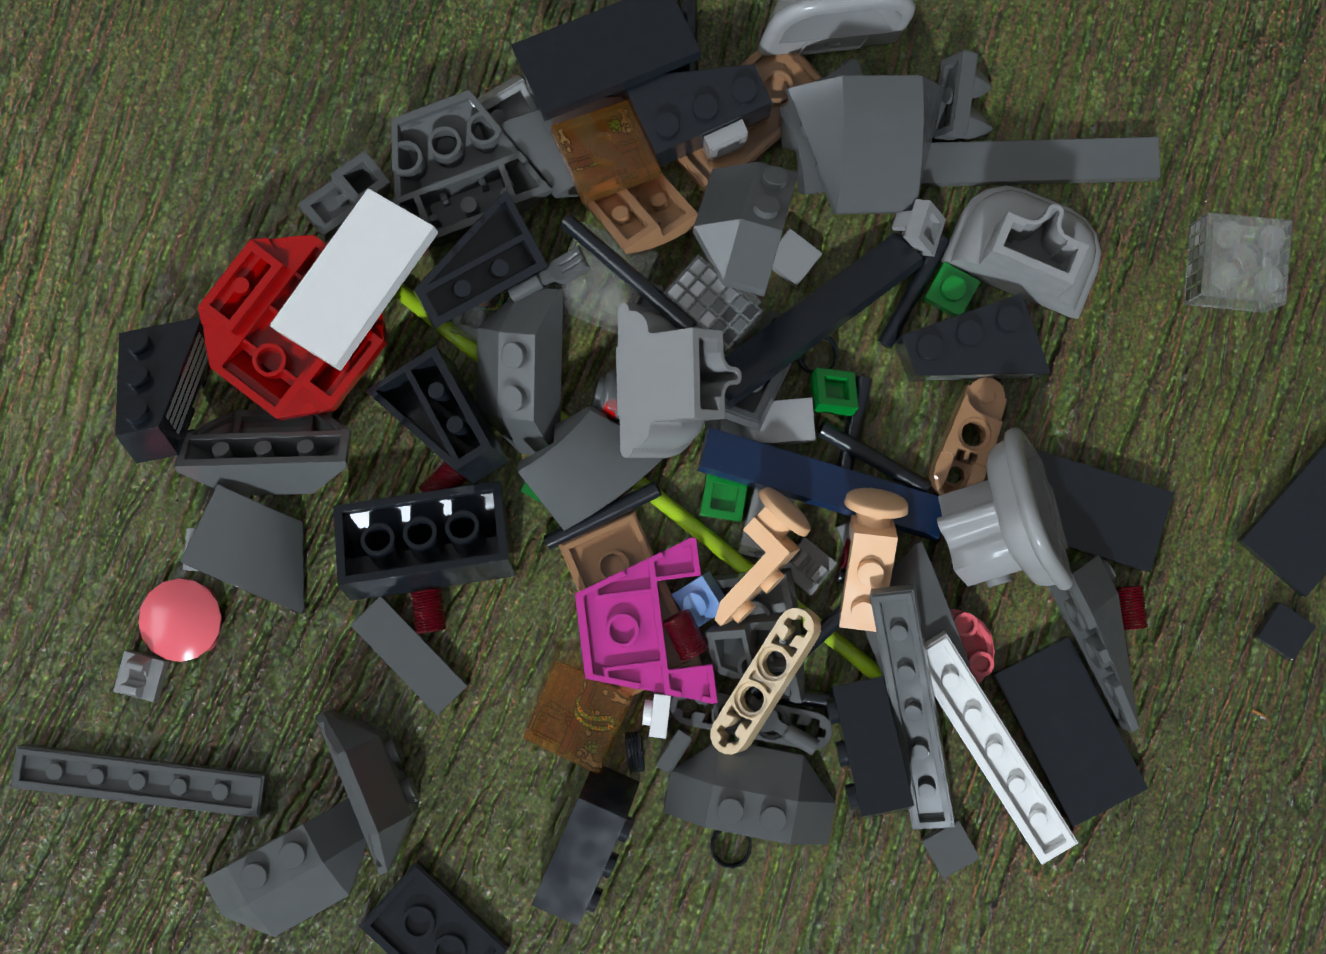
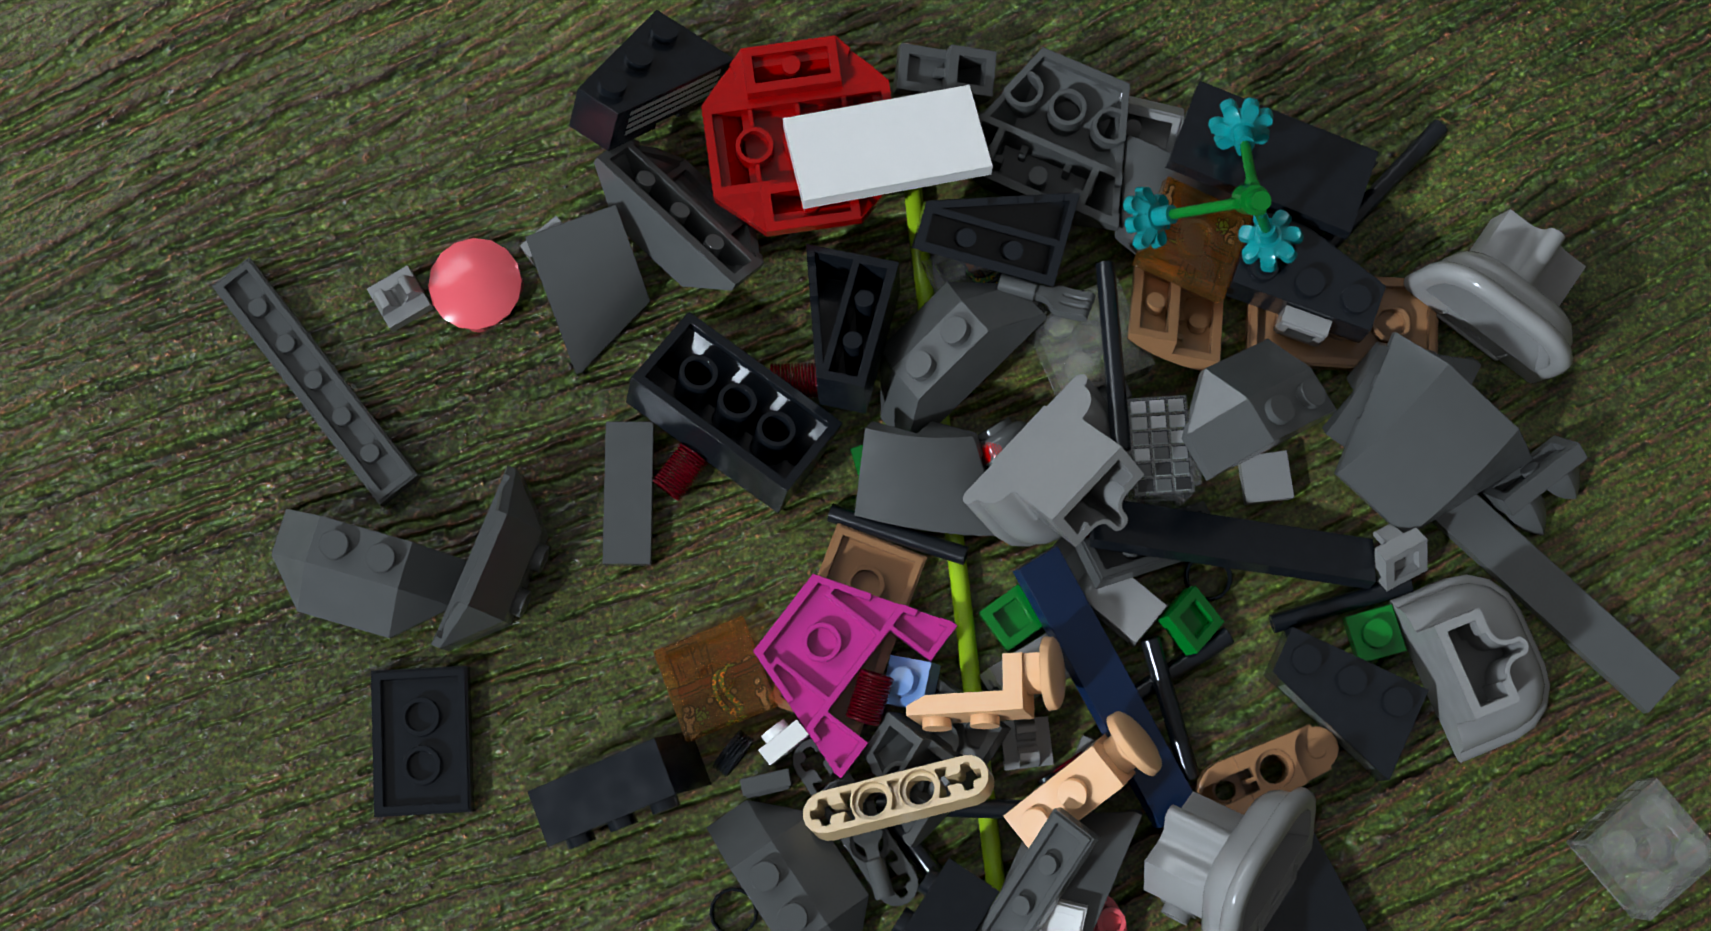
camera: 40 degrees right, 5 degrees down
none -> teal plant [1123,98,1304,272]

